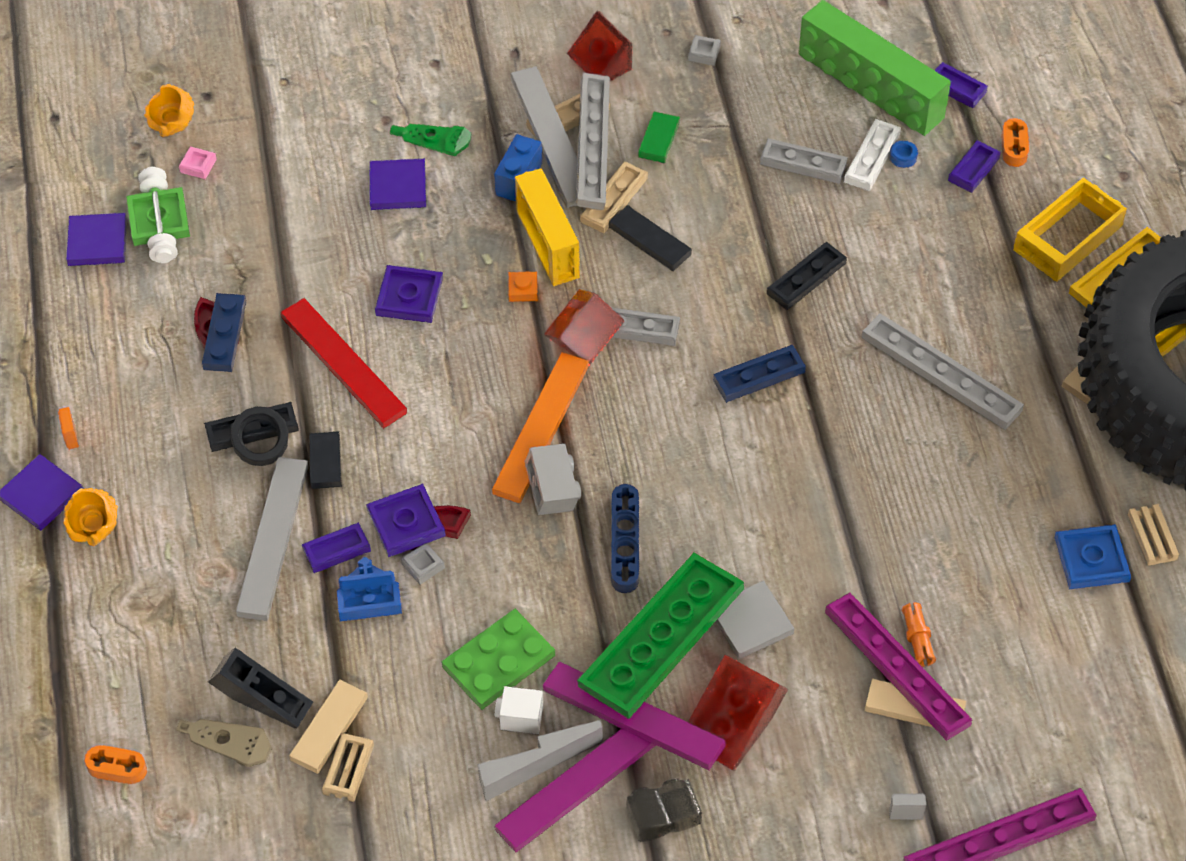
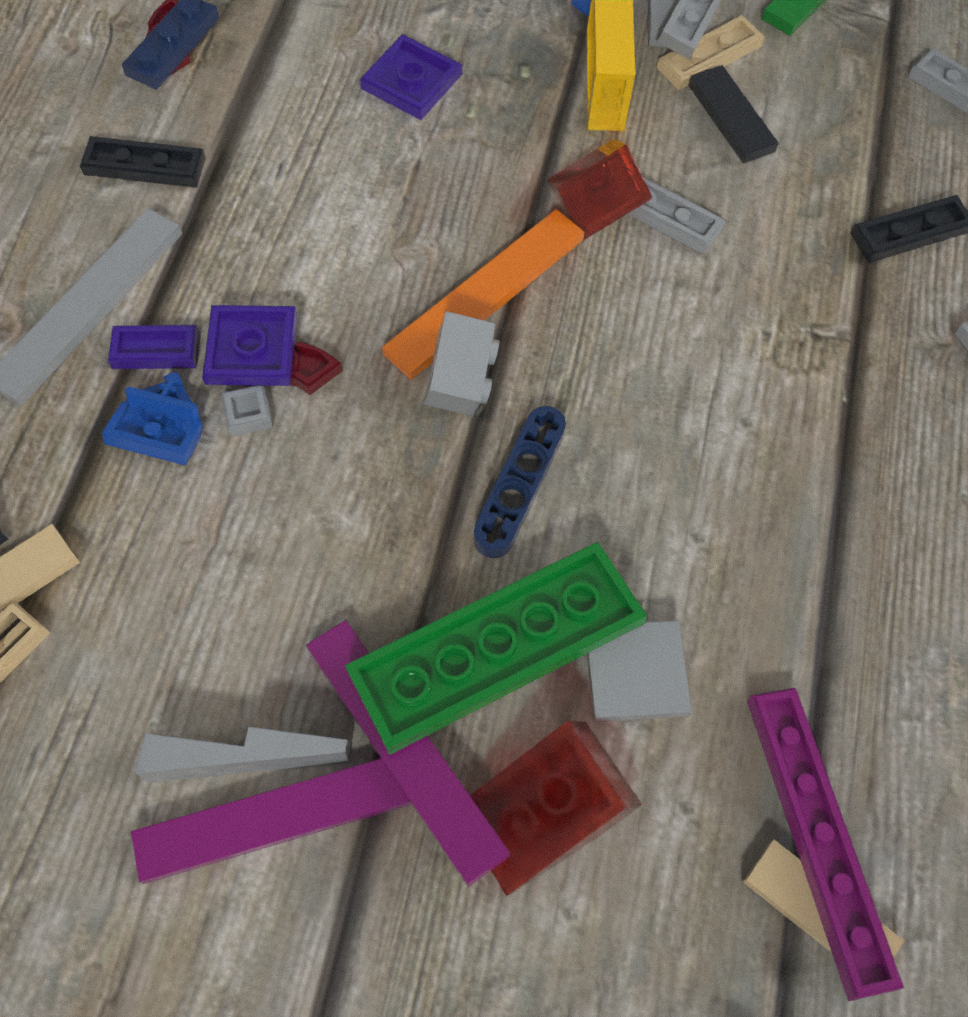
camera: 20 degrees right, 10 degrees up
black tyre [231,406,289,466] -> none
red tile [281,298,407,429] -> none
black tile [309,431,342,489] -> none
bright green plate [441,608,555,710] -> none
white brick [495,686,543,734] -> none
orange plate [509,272,538,302] -> none
clear smoke brick [626,778,702,842] -> none
dark blue plate [713,344,806,403] -> none
orange pin [902,602,936,667] -> none

